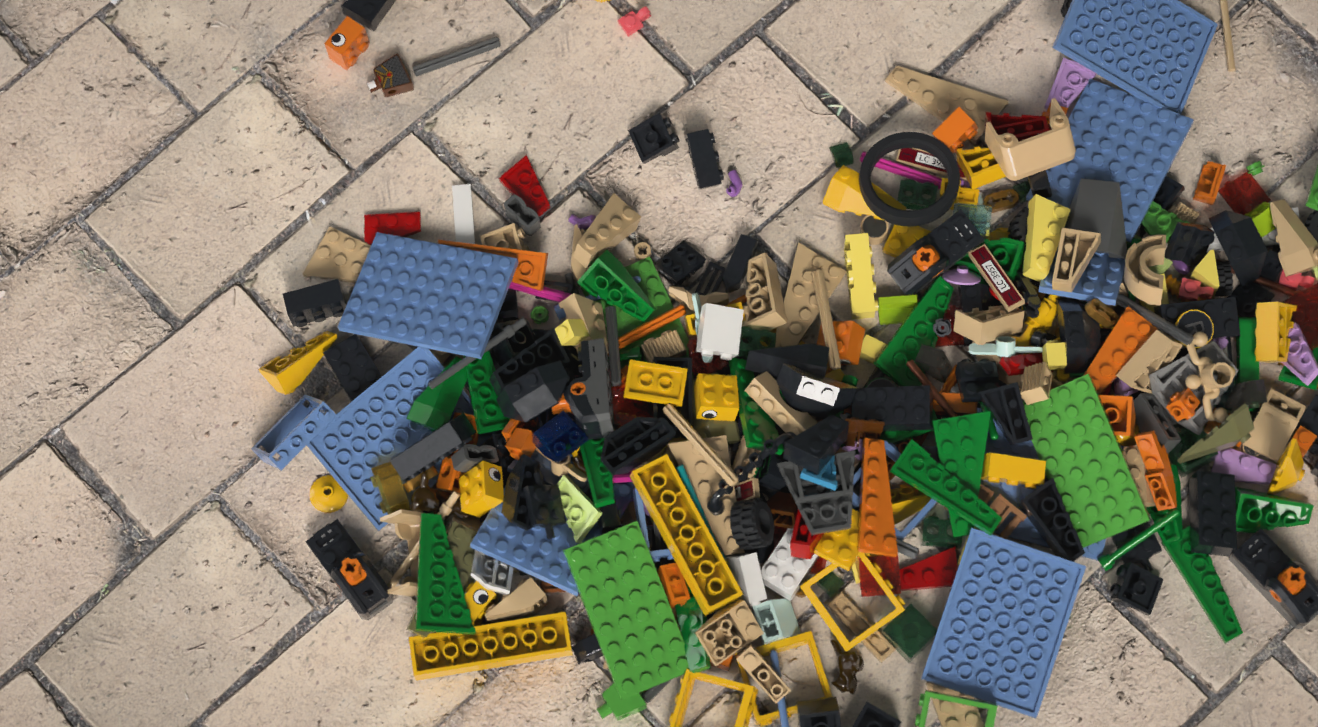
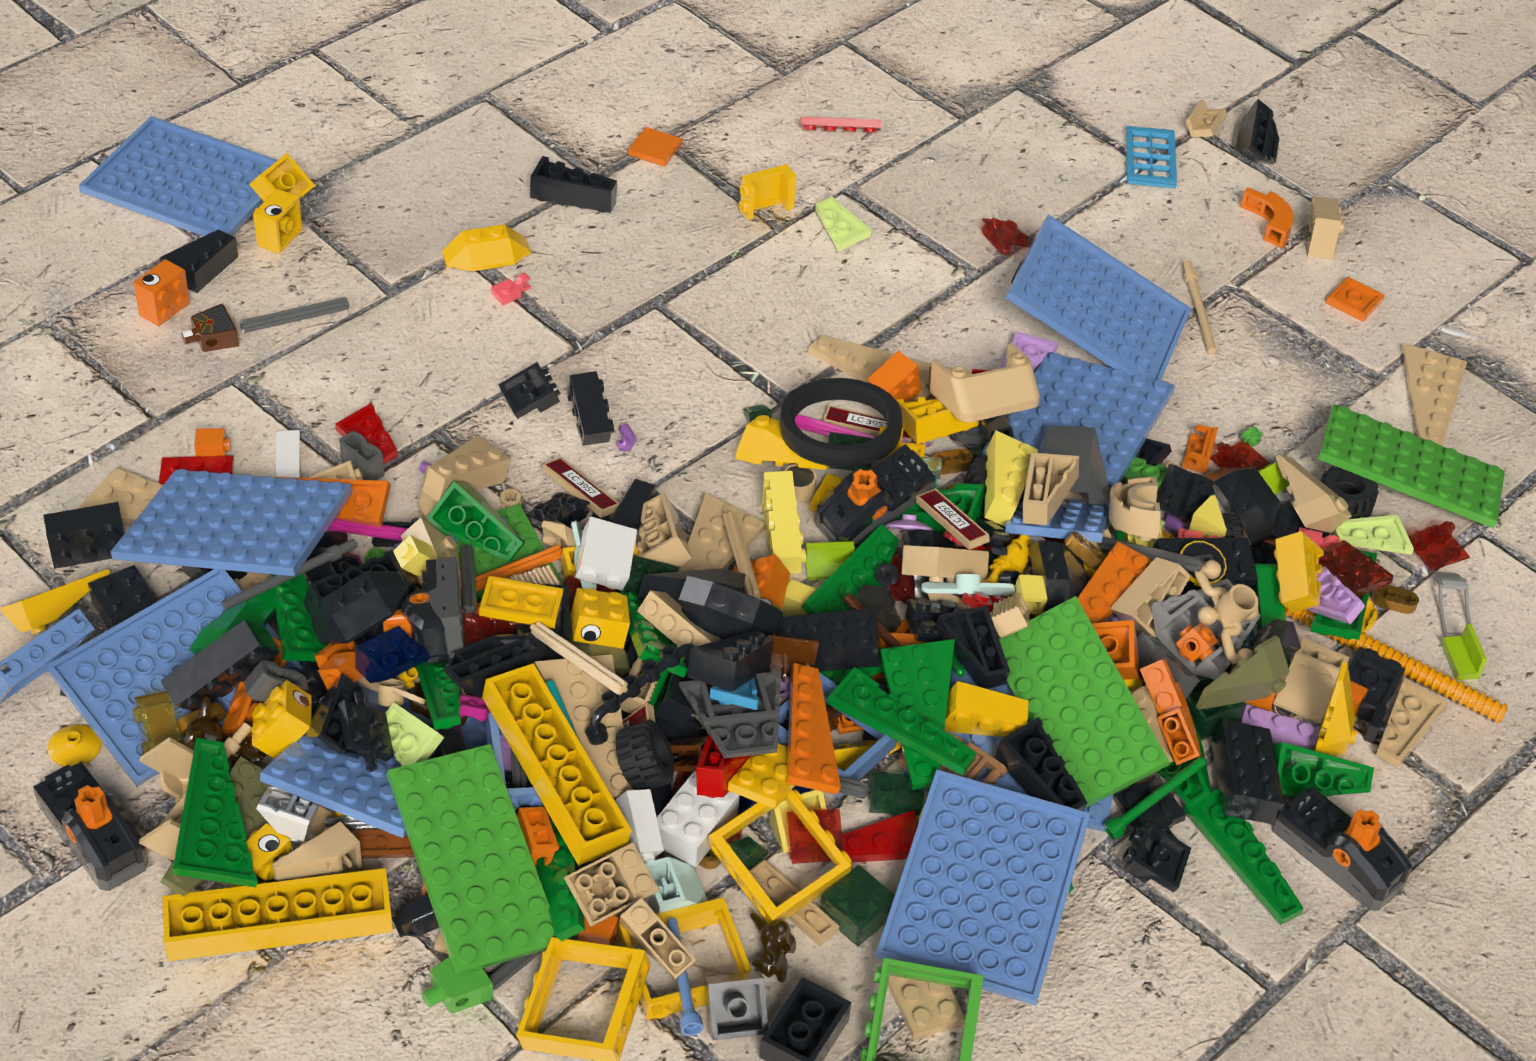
camera: 10 degrees left, 25 degrees down
none -> orange brick [194,428,231,456]
none -> tile [542,457,620,518]

